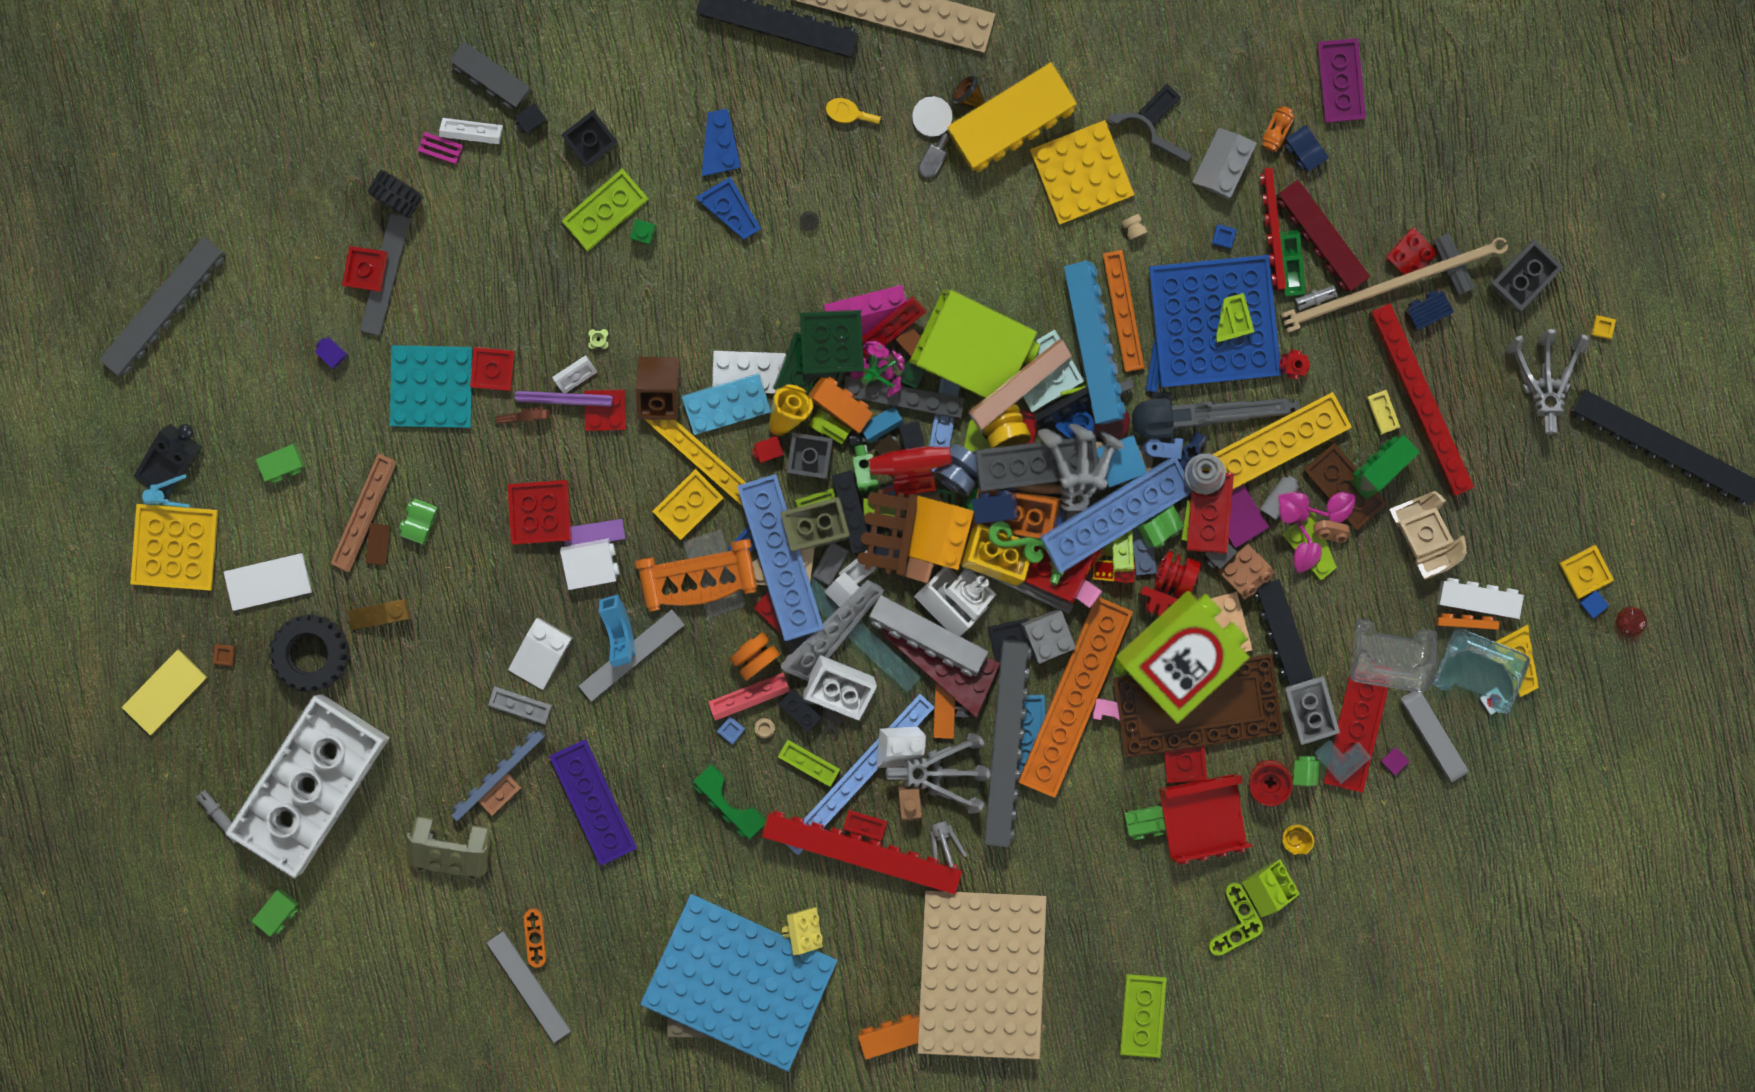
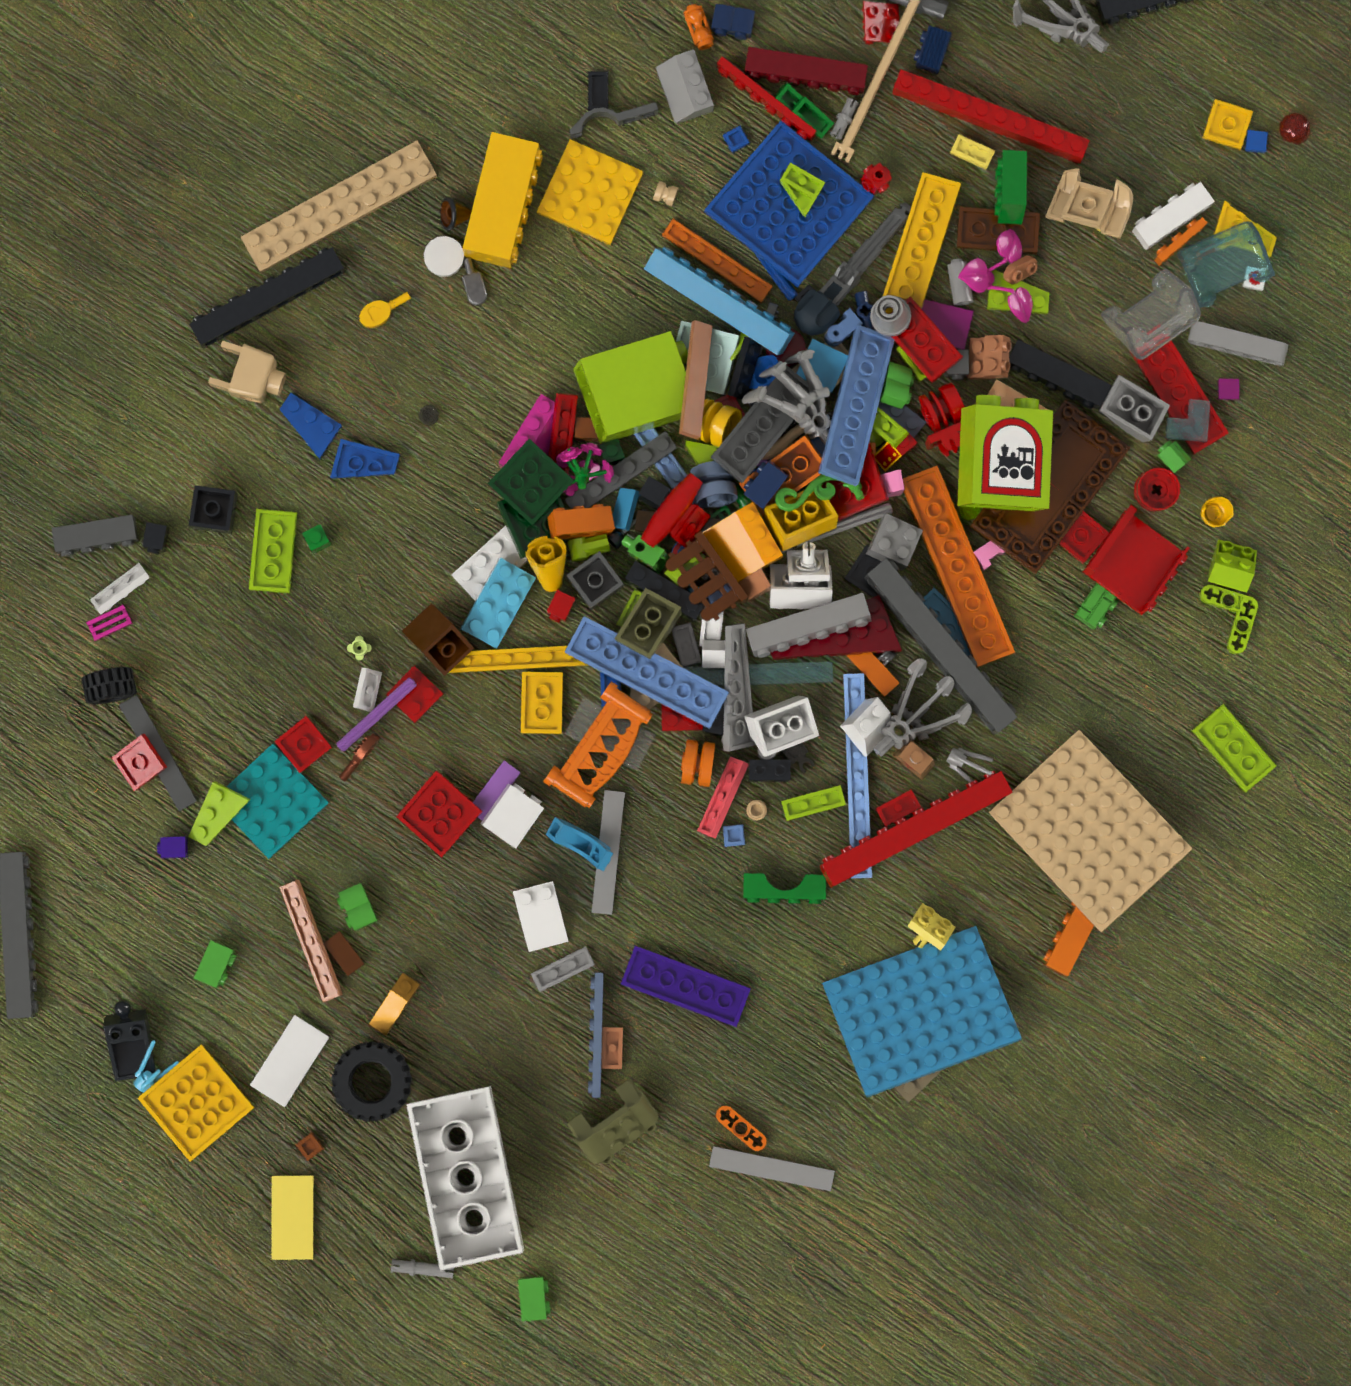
camera: 45 degrees left, 5 degrees down
none -> lime wing [188,781,251,846]
none -> tan piece [208,340,286,403]

